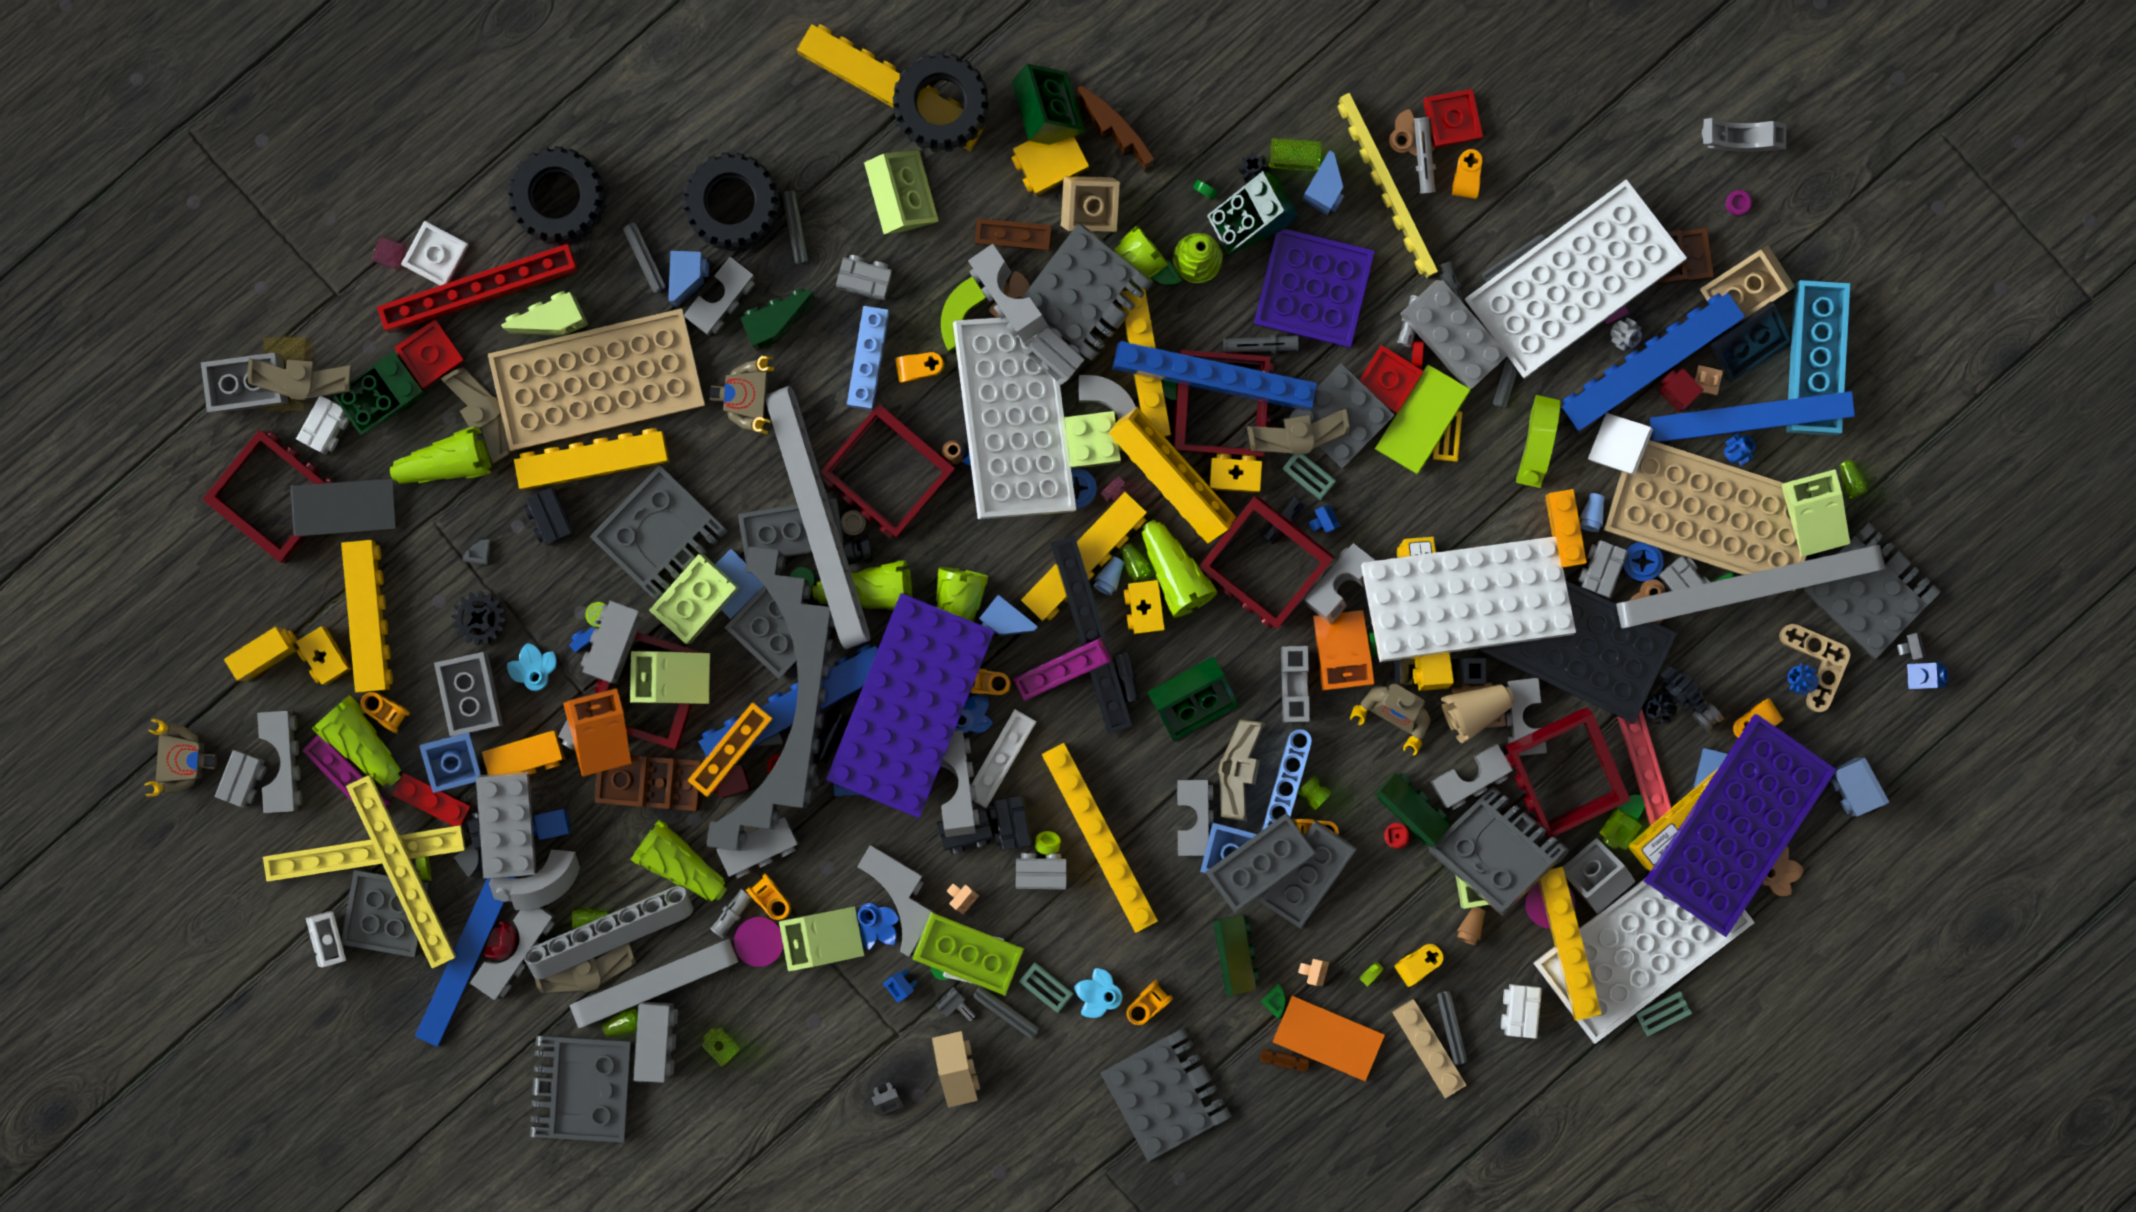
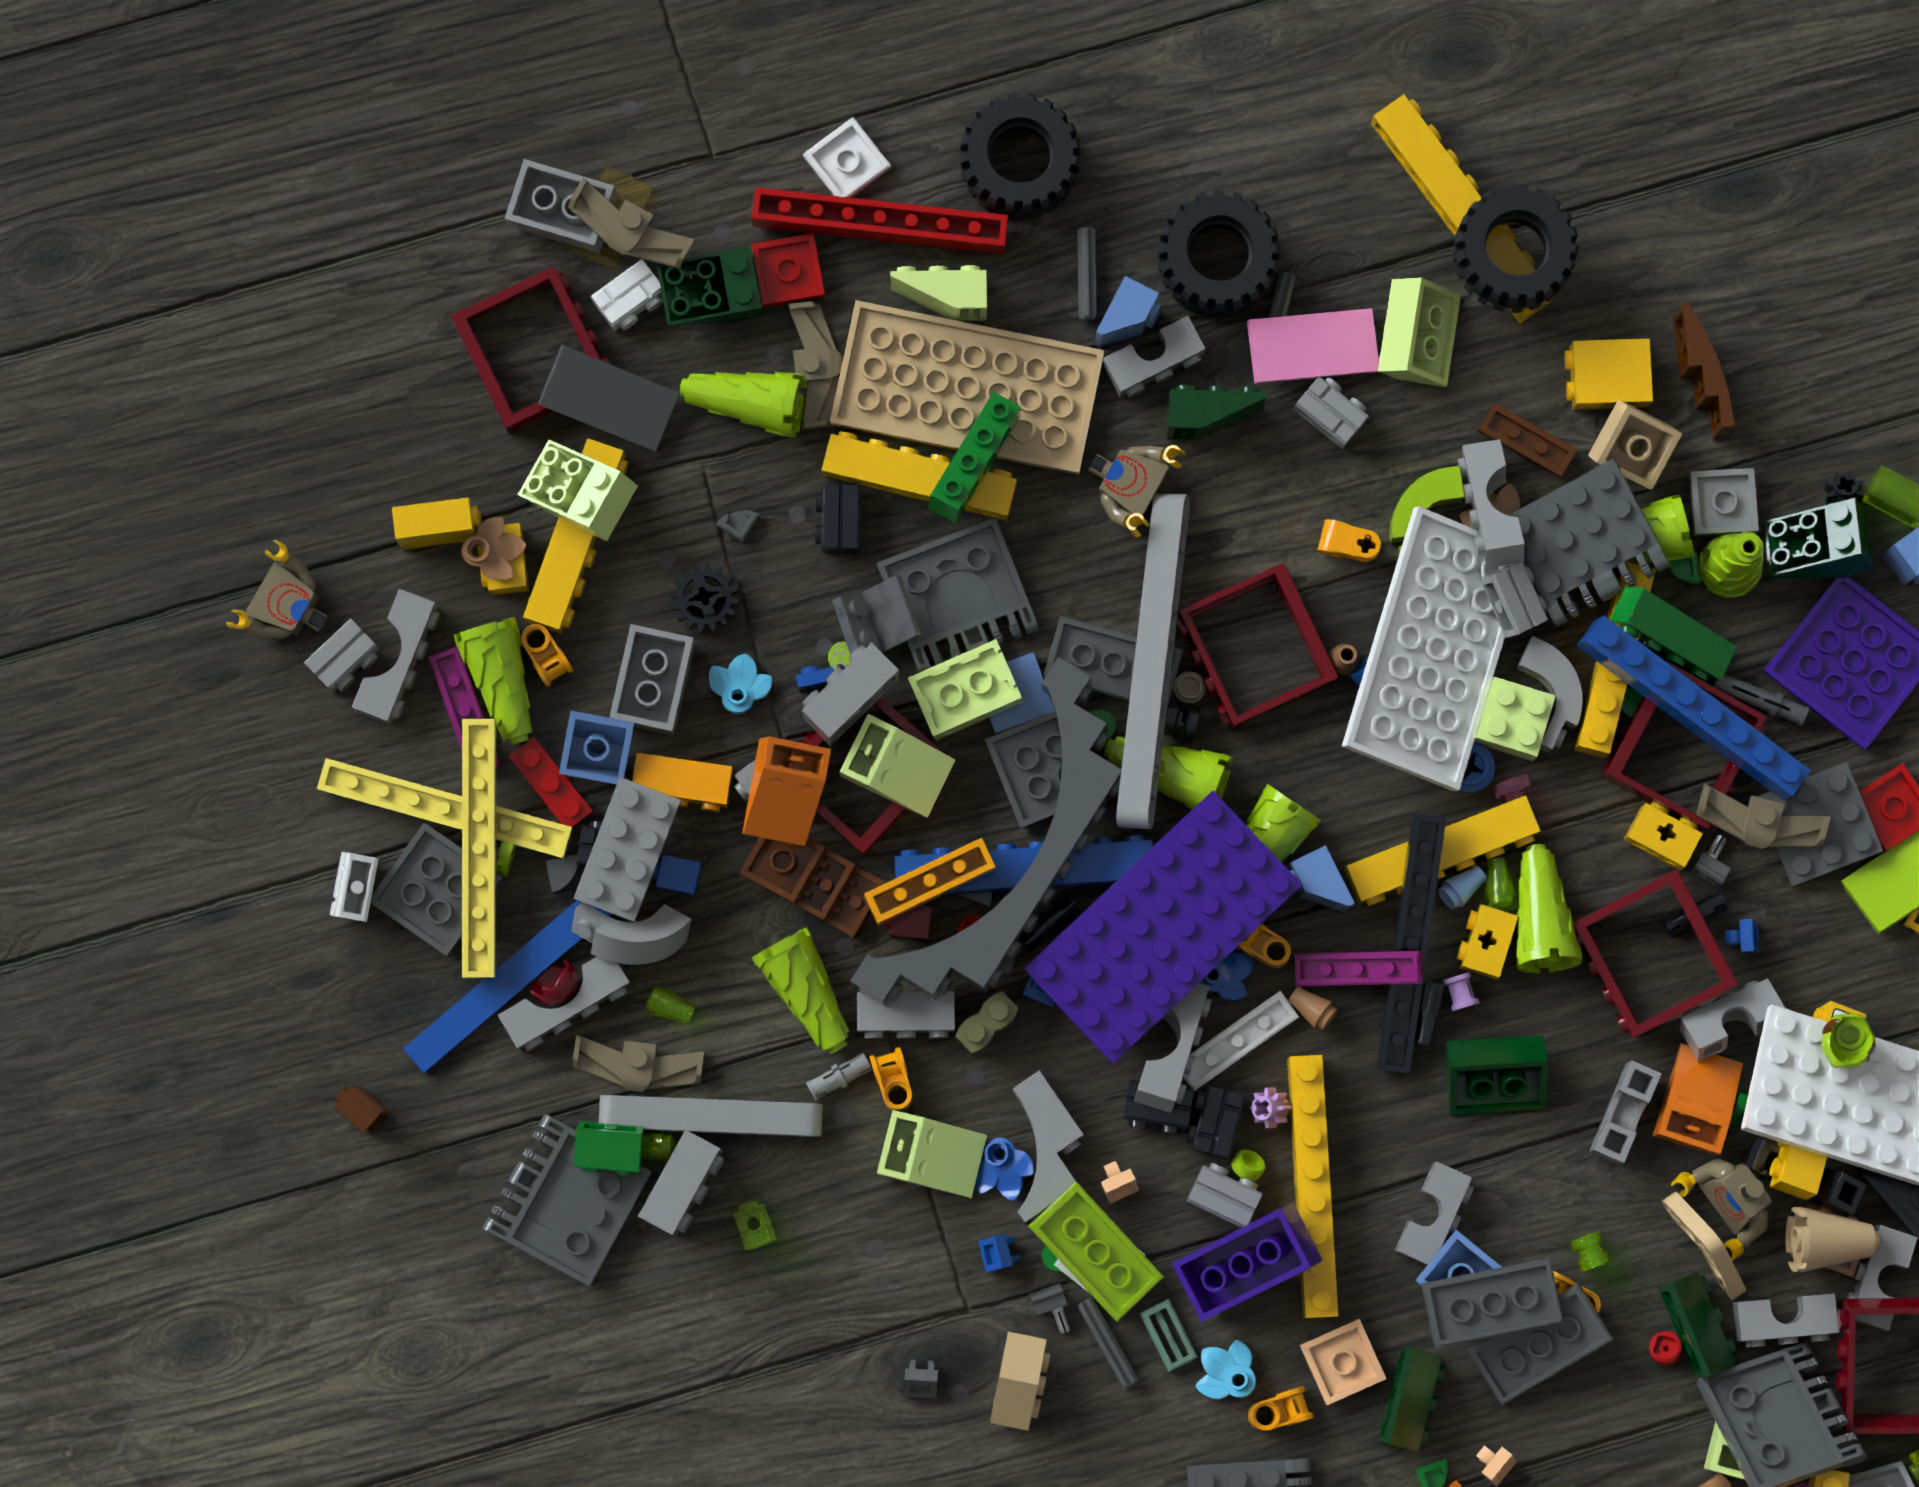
camera: 25 degrees right, 5 degrees down
clear pink plate [372,237,405,269] -> none
light grey beam [524,886,693,979] -> none
magenta tile [734,917,784,967] -> none
light blue brick [847,306,889,411] -> none
dark green slope [1011,64,1085,145] -> none
yellow brick [1109,407,1236,543] -> none
green tile [1193,180,1218,200] -> none
dark tan plate [1218,719,1265,822] -> none
light blue beam [1261,730,1312,831] -> none
sand green tile [1282,454,1336,501] -> none
none -> reddish brown brick [334,1084,391,1135]
none -> medium nougat plate [461,517,526,581]
none -> yellowish green slope [518,440,638,541]
none -> green brick [574,1121,644,1176]
none -> flat silver bracket [832,575,920,655]
none -> green brick [928,392,1021,524]
none -> olive brick [955,992,1018,1055]
none -> dark purple brick [1172,1202,1323,1322]
none -> bright pink tile [1247,308,1379,384]
none -> lavender gear [1250,1087,1292,1128]
none -> medium nougat cone [1288,986,1338,1030]
none -> light nougat plate [1299,1319,1386,1405]
none -> lavender bush [1443,972,1479,1011]
none -> green brick [1610,586,1737,682]
none -> tan beam [1662,1192,1747,1300]
none -> light grey plate [1689,468,1759,536]
none -> dark grey piece [1690,835,1731,889]
none -> lime hair [1821,1013,1876,1069]

